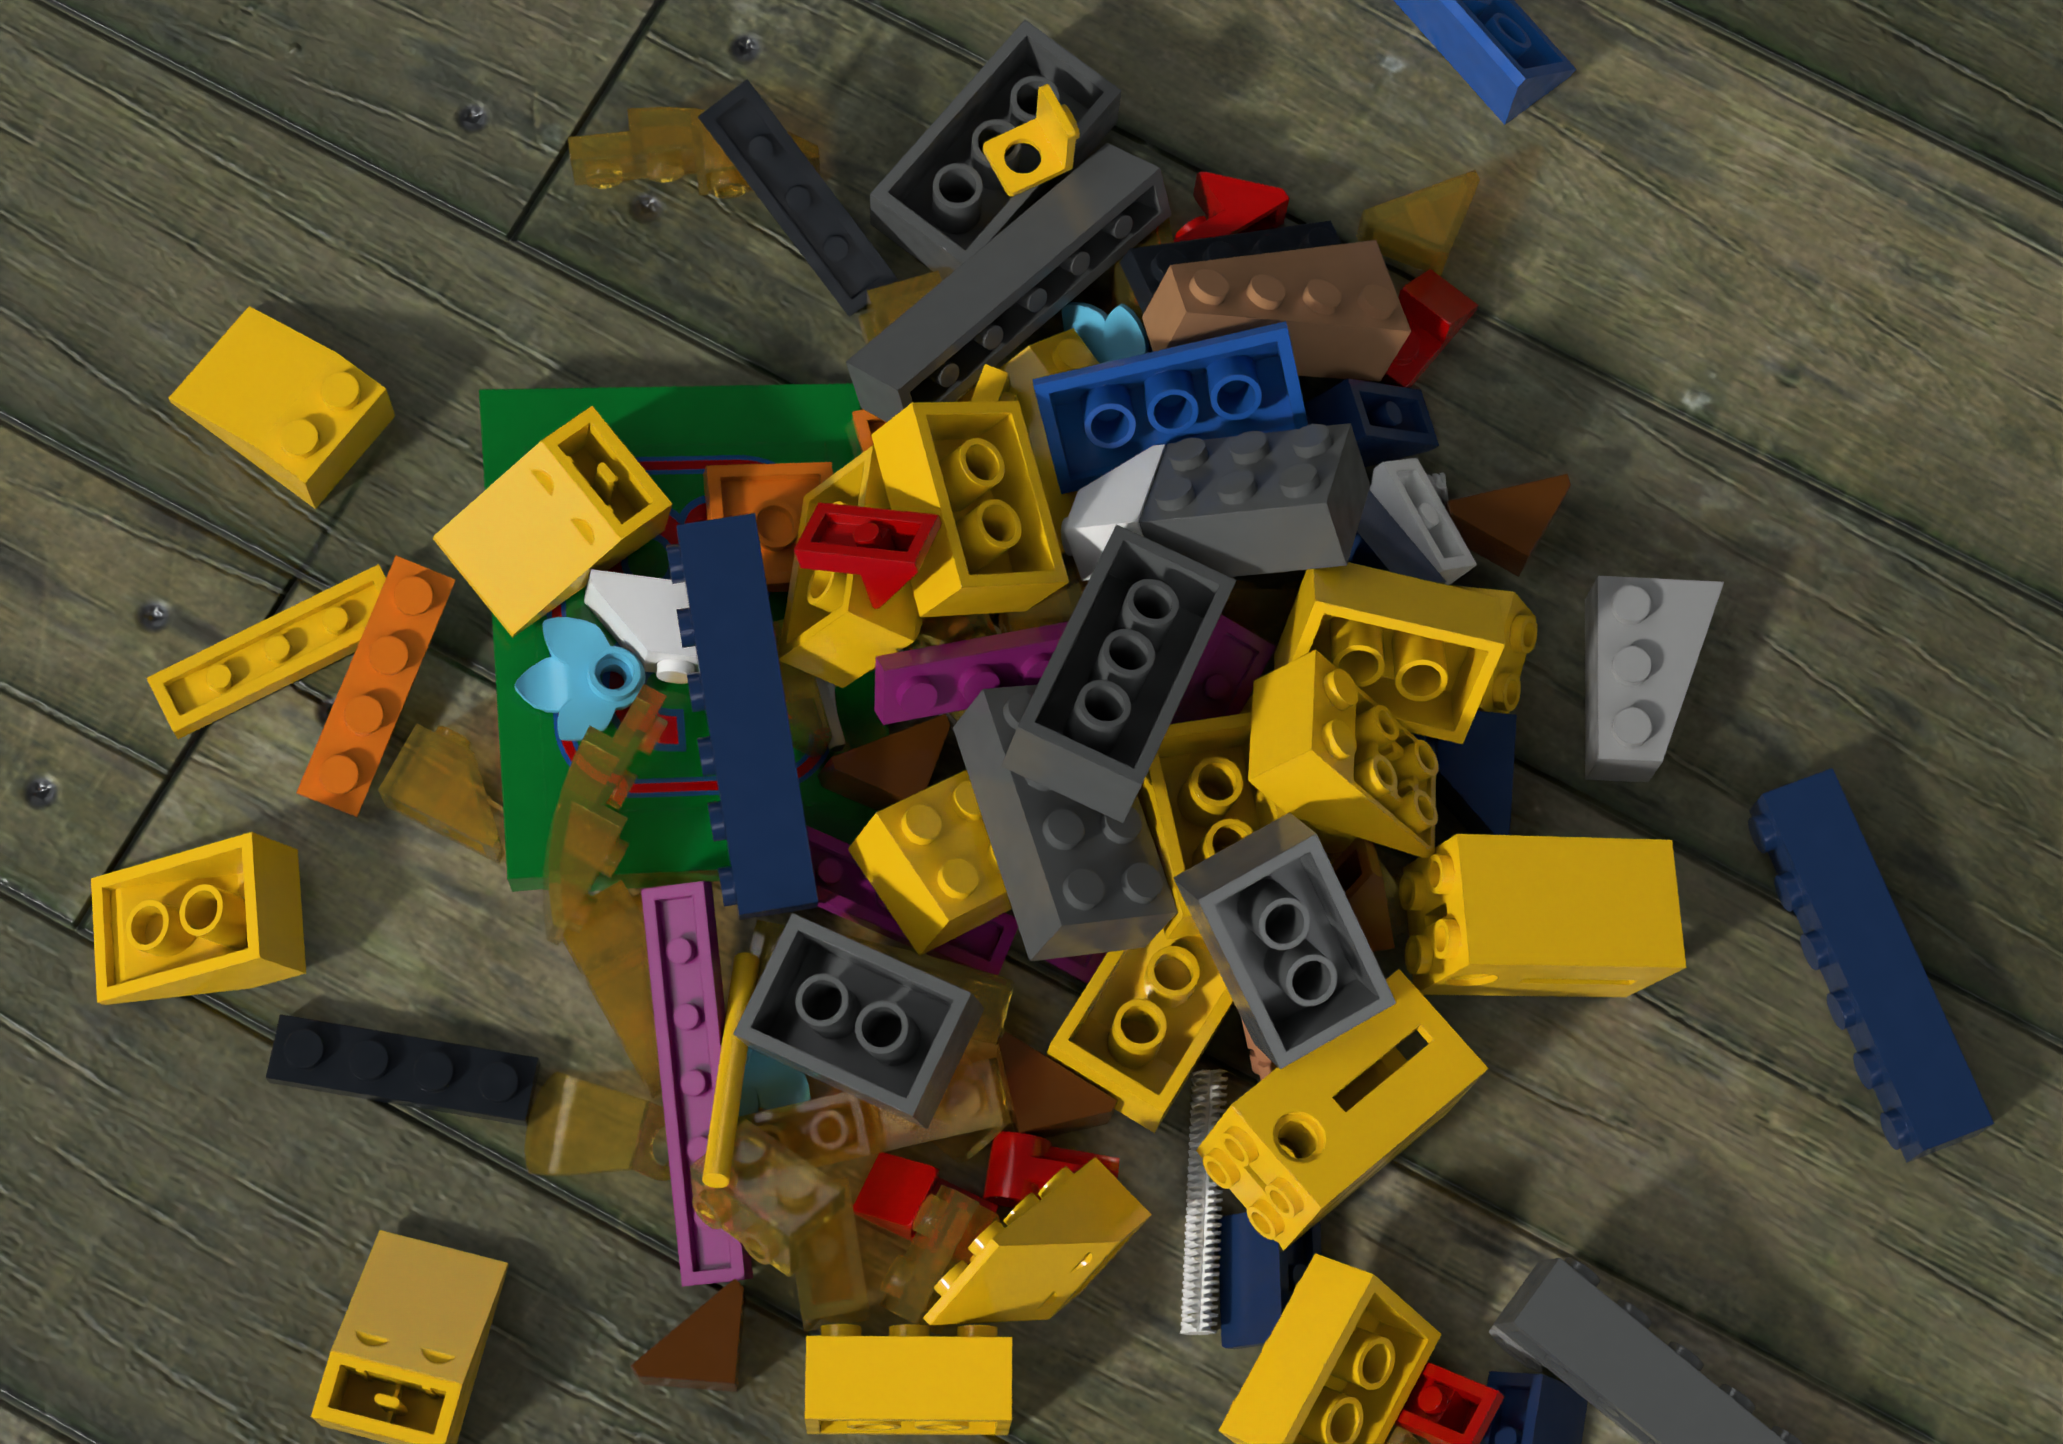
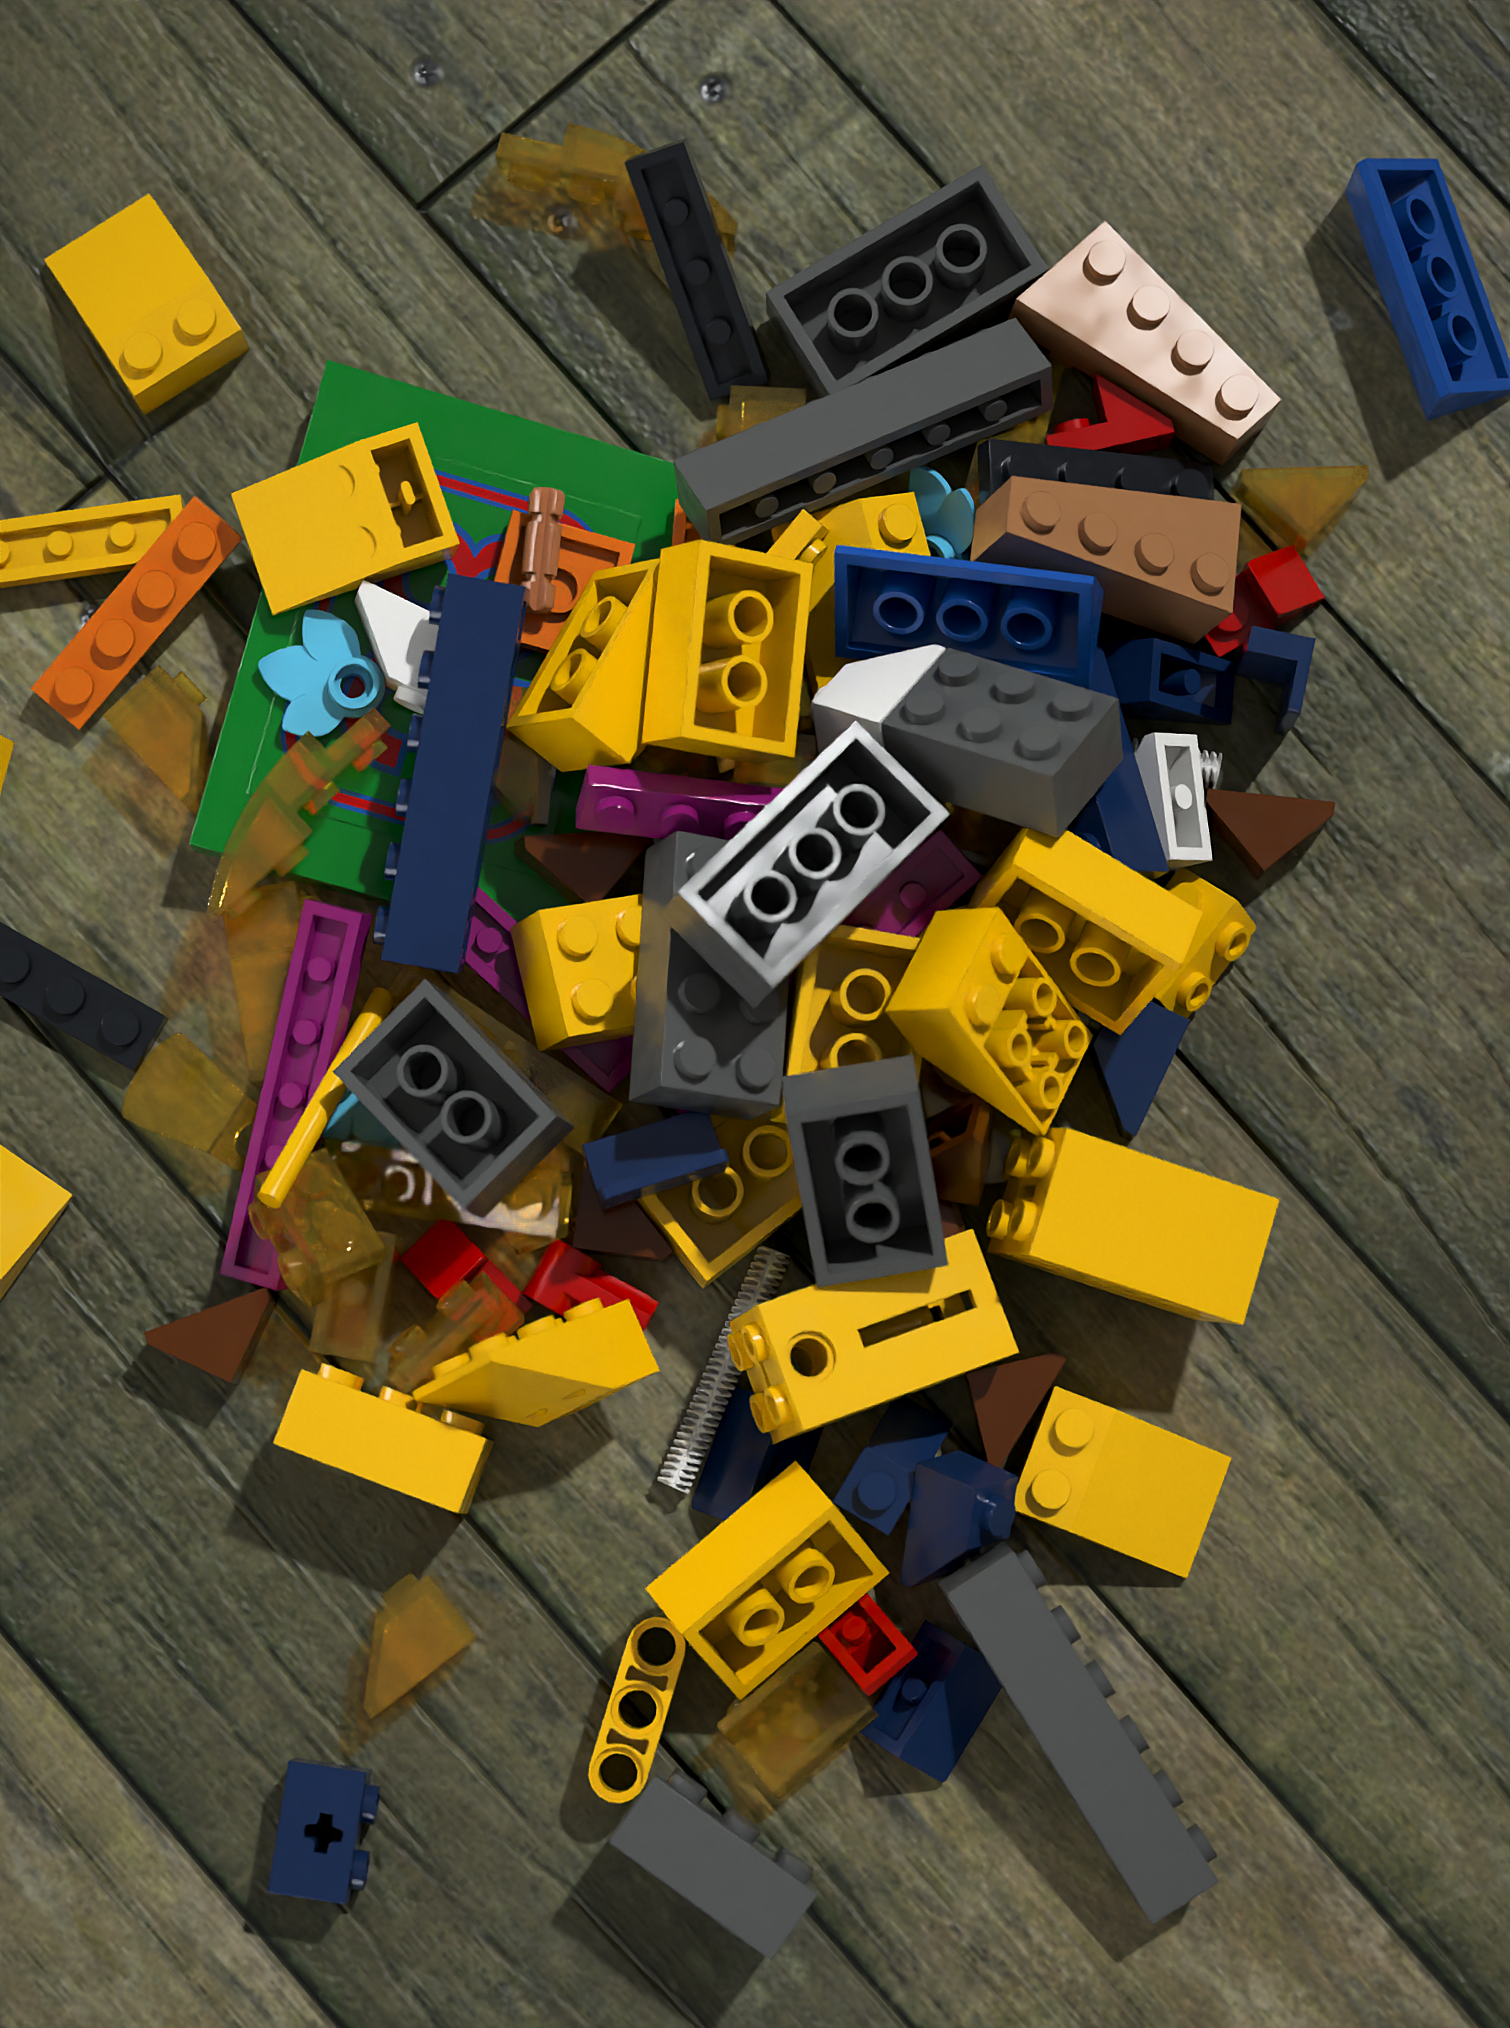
camera: 30 degrees right, 10 degrees up
red slope [794,502,942,609] -> none
yellow bracket [983,83,1080,197] -> none
light grey wedge [1585,576,1724,783] -> none
dark blue brick [1748,768,1994,1163] -> none
none -> nougat axle [520,487,565,614]
none -> dark blue panel [582,1111,729,1210]
none -> dark blue slope [832,1396,953,1536]
none -> dark blue slope [900,1450,1018,1588]
none -> reddish brown slope [964,1352,1067,1468]
none -> wedge [1007,221,1281,466]
none -> yellow slope [1014,1386,1232,1579]
none -> dark blue panel [1235,626,1315,736]

